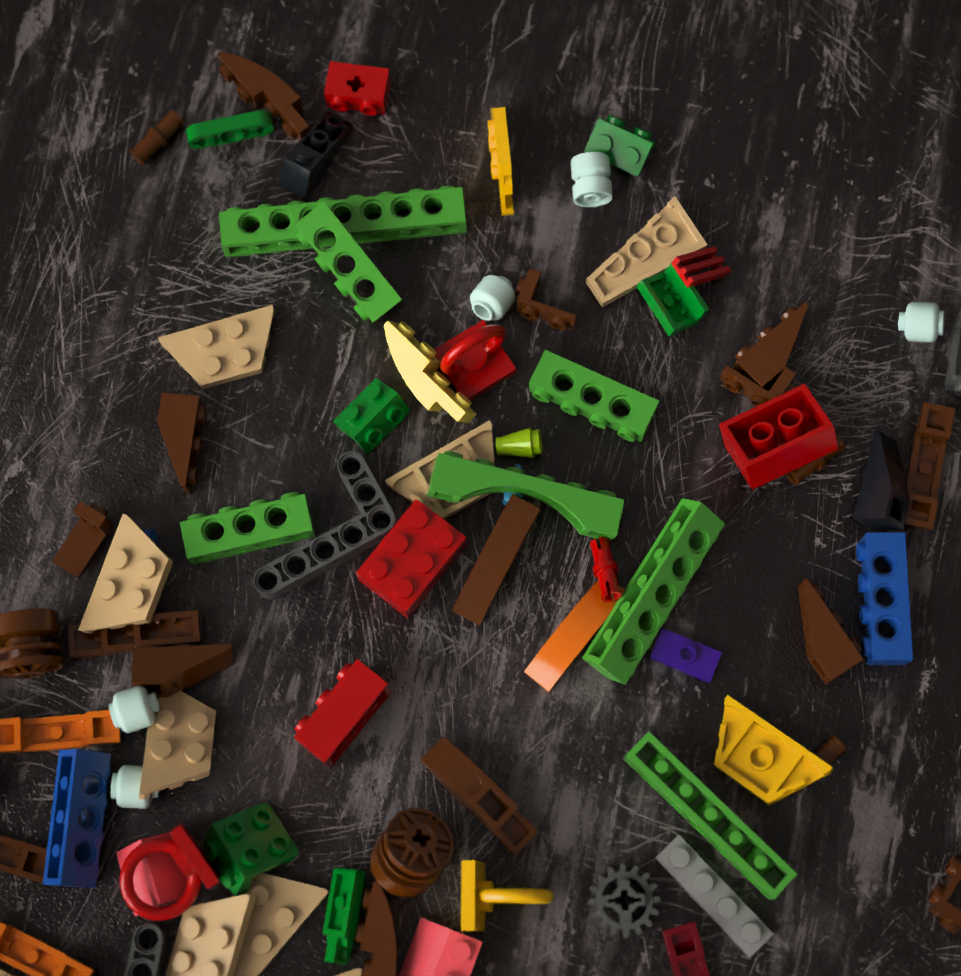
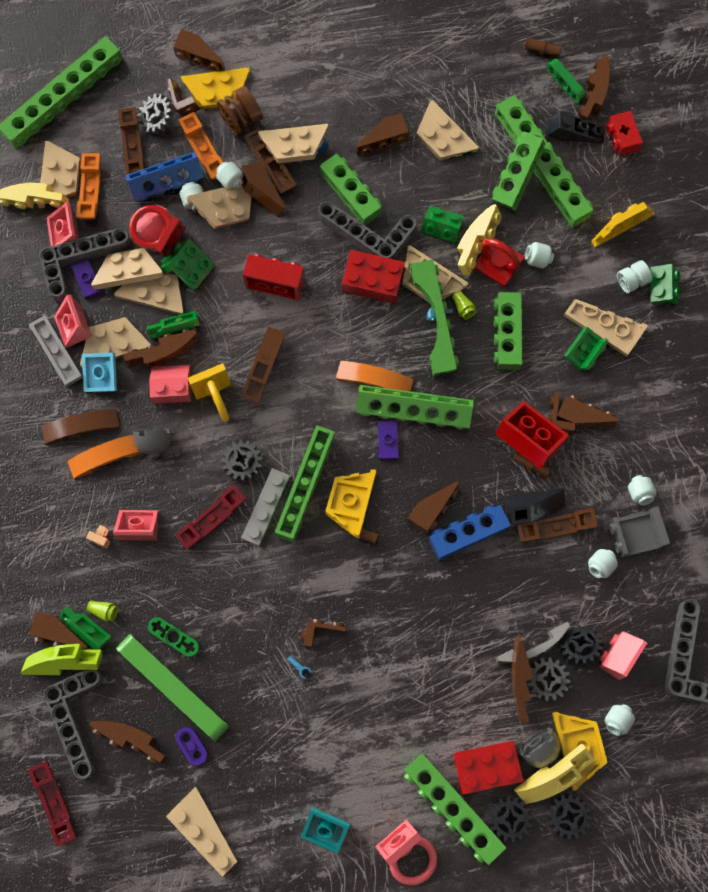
camera: 65 degrees right, 0 degrees up
reddish brown bracket [53,501,114,578] -> none
reddish brown wheel [370,808,454,897] -> none
reddish brown slope [452,494,541,626] -> none
reddish brown bracket [515,268,577,331] -> none
red pin [590,537,622,602] -> none
red tile [671,246,732,288] -> none

